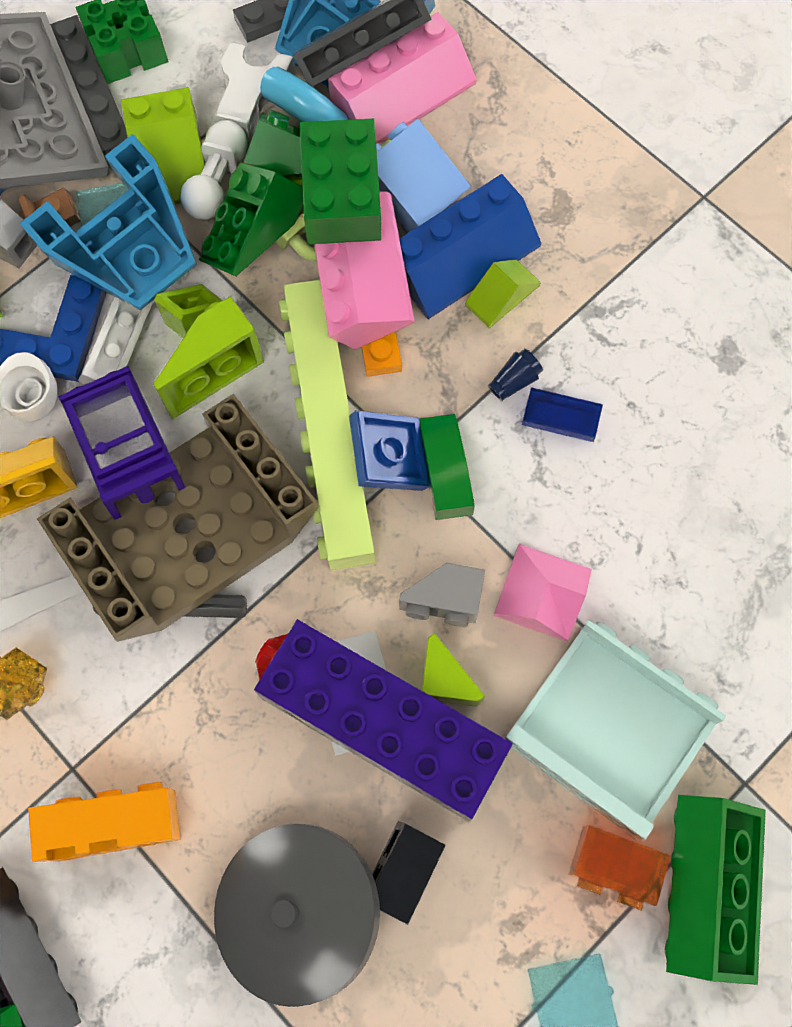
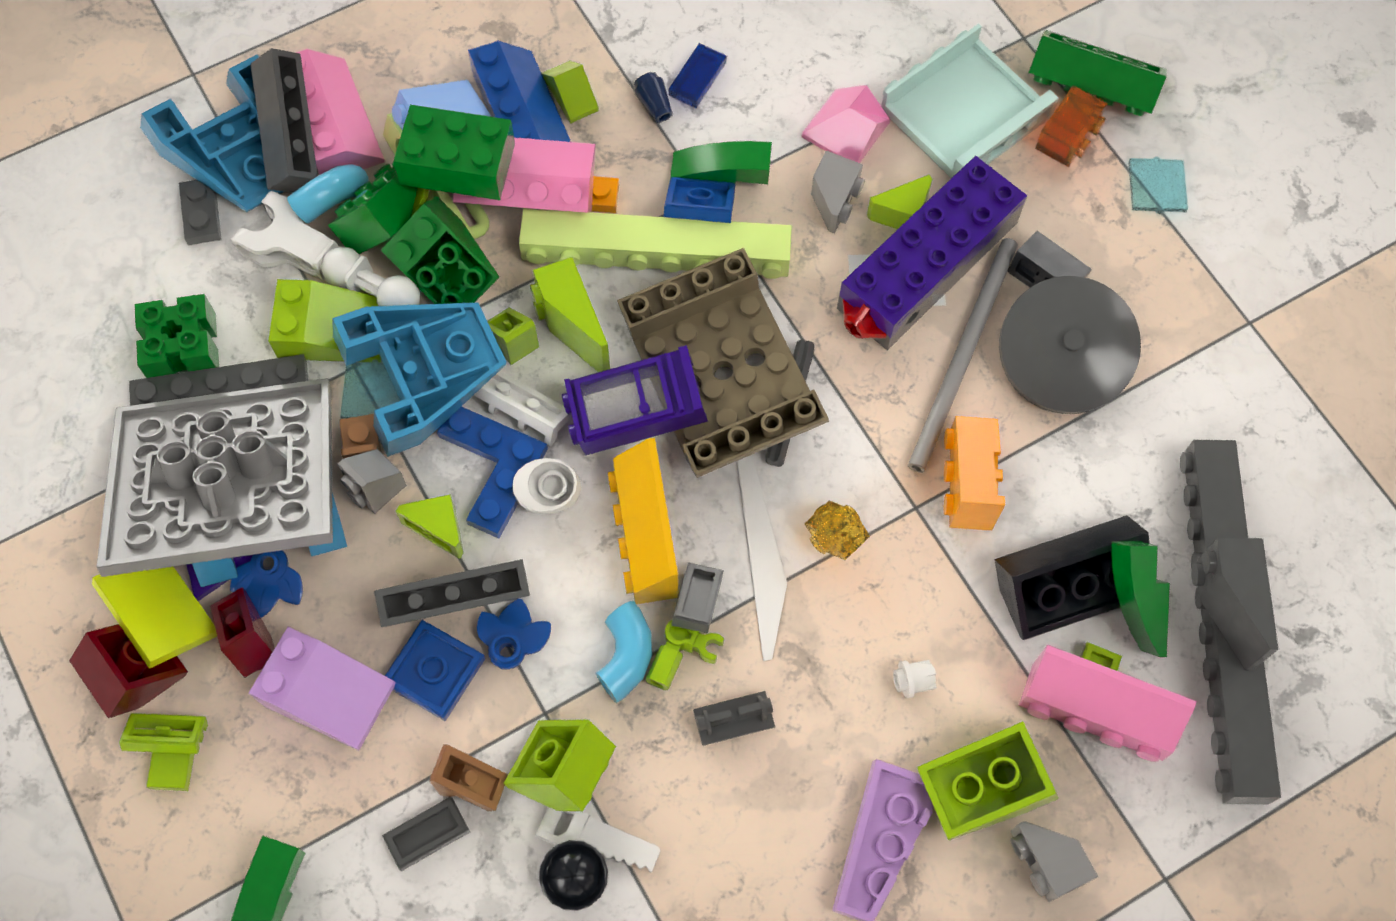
camera: 80 degrees left, 5 degrees down
none -> light grey piece [908,238,1018,473]

